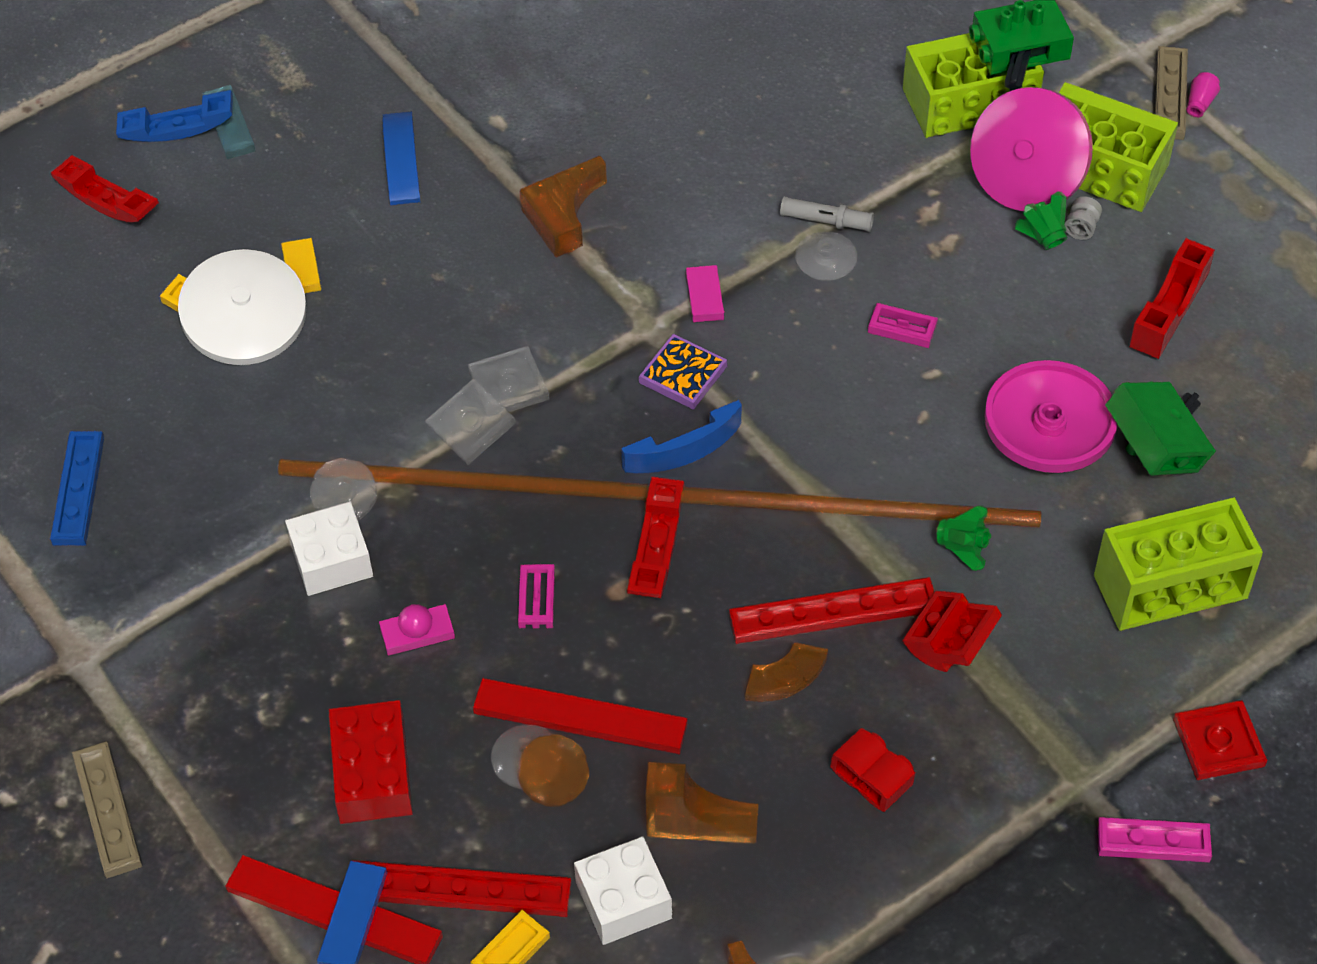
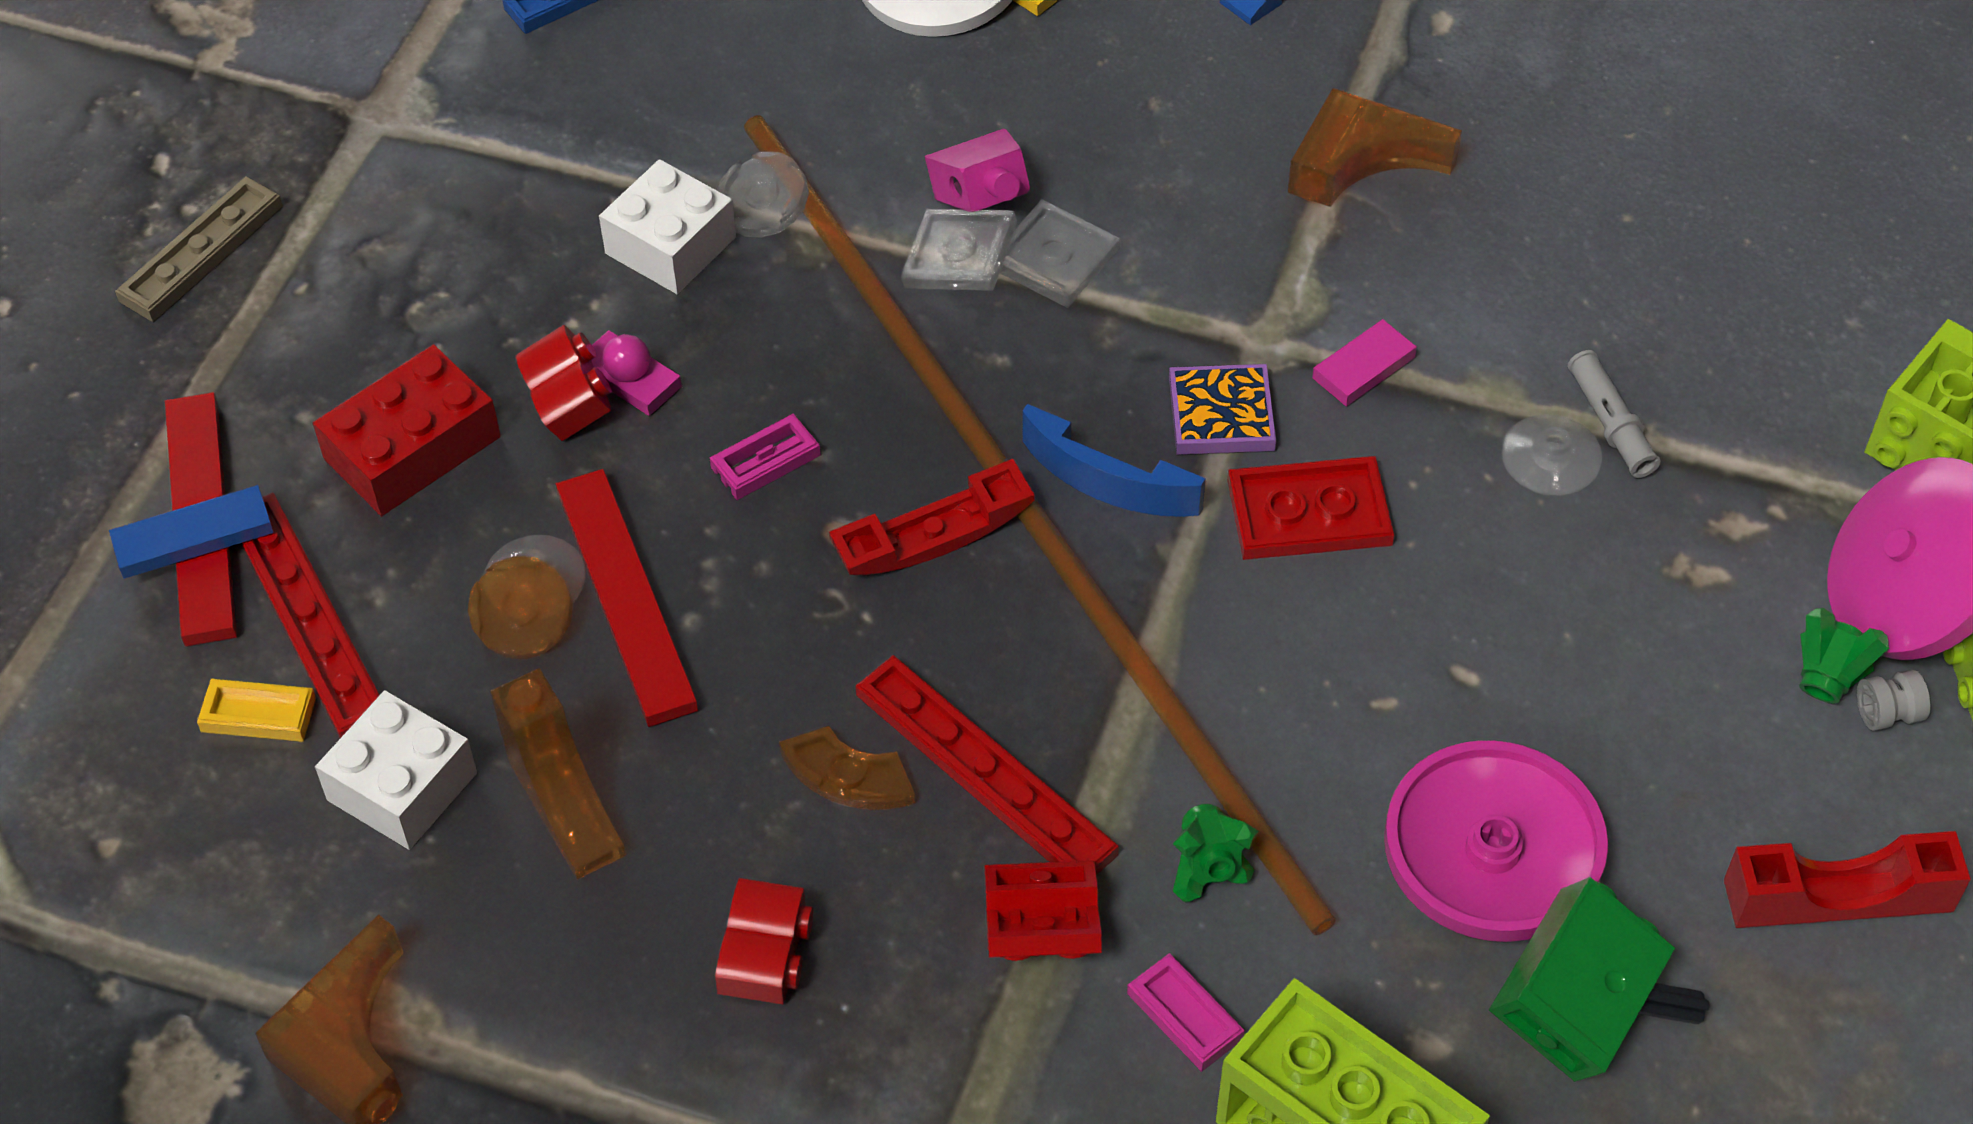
camera: 55 degrees right, 0 degrees up
dark pink tile [868,303,938,348] -> none
none -> red brick [516,325,612,441]
none -> dark pink torso [925,129,1030,212]
none -> dark pink tile [1127,953,1245,1072]
none -> red tile [1227,456,1394,560]

